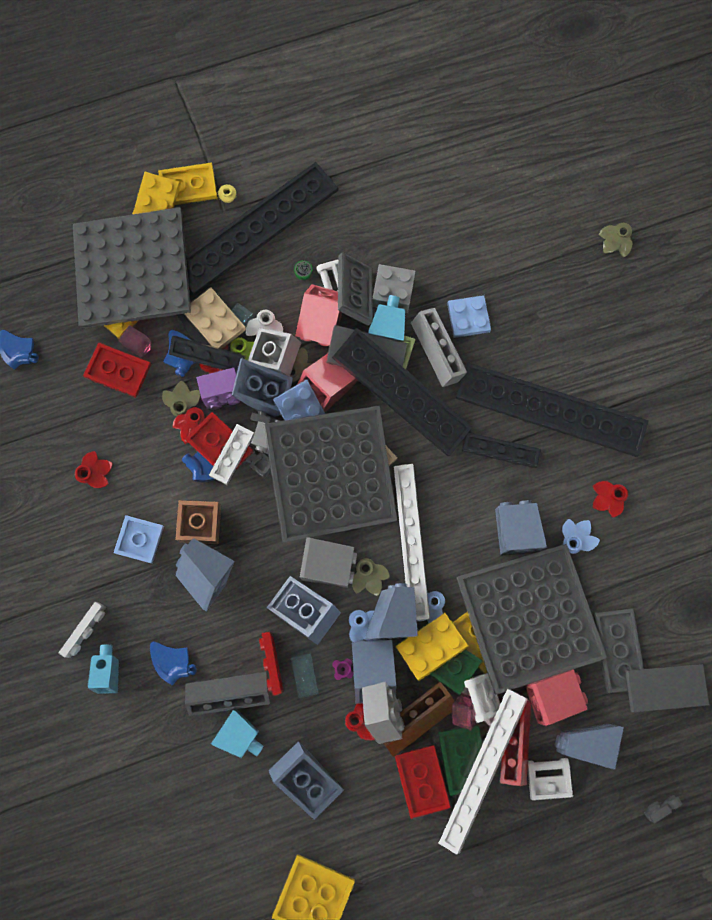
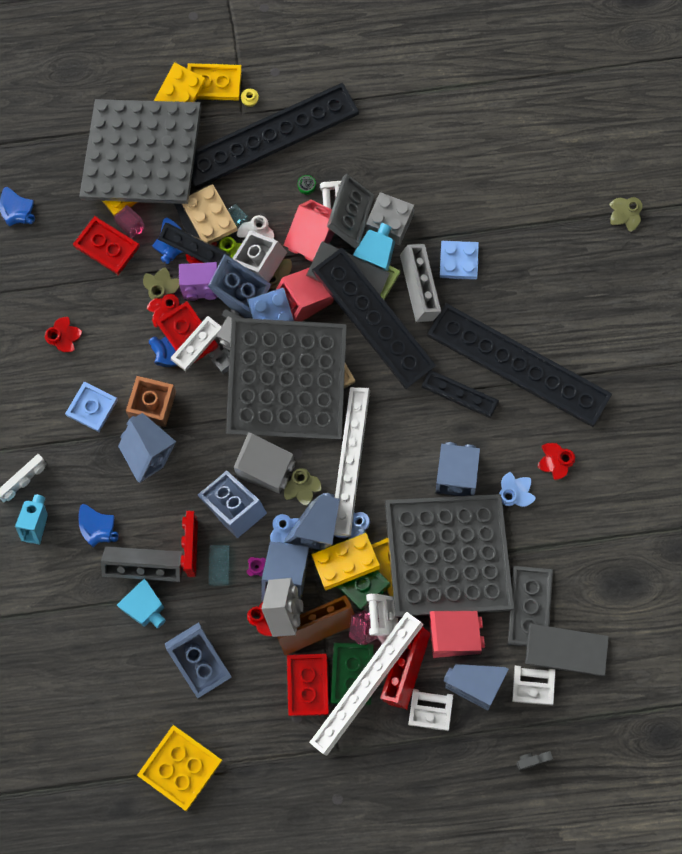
camera: 20 degrees right, 5 degrees down
none -> white plate [512,665,555,705]

